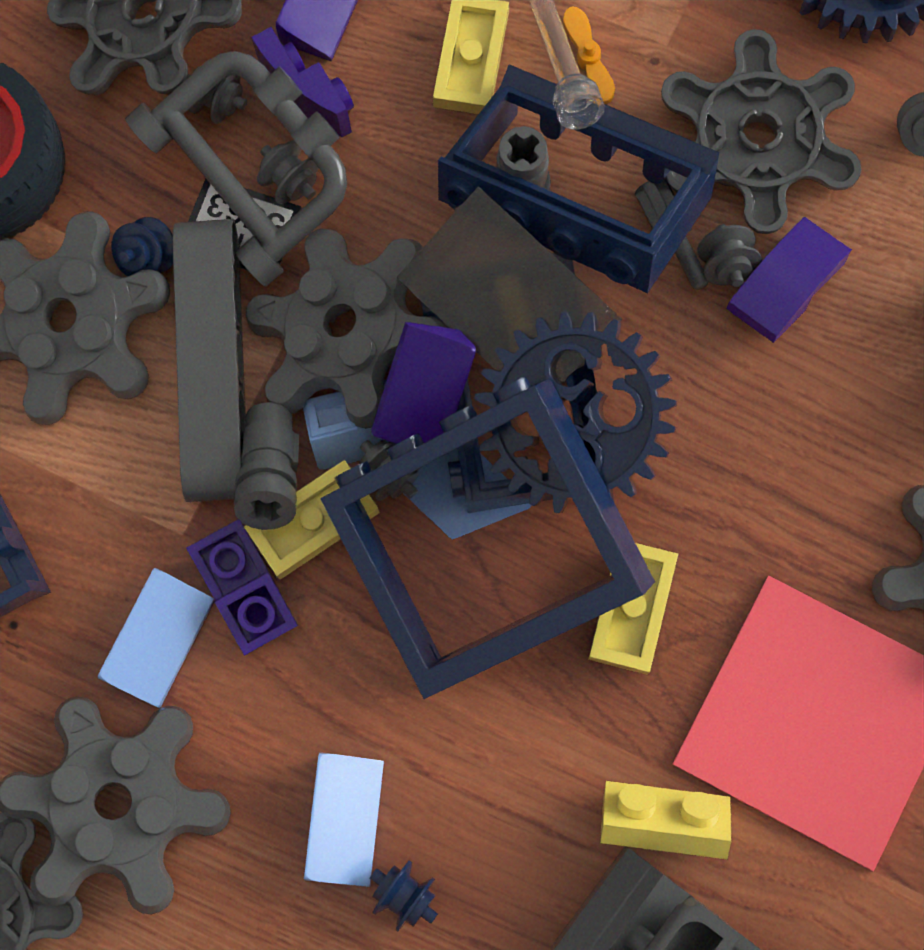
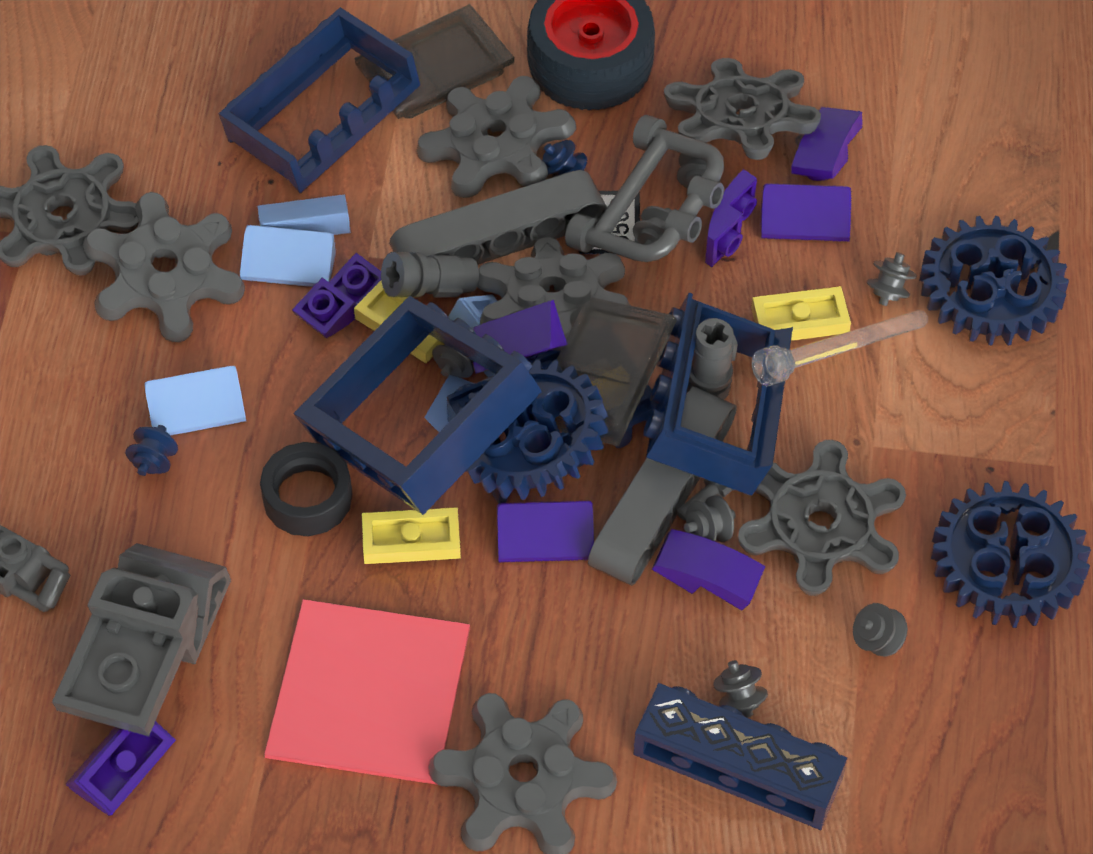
camera: 65 degrees right, 20 degrees down
light orange piece [563,7,615,105] -> none
light yellow plate [600,781,731,859] -> none
none -> light blue slope [257,194,351,235]
none -> black tyre [260,442,353,536]
none -> dark purple slope [497,501,594,563]
none -> dark grey beam [588,386,737,586]

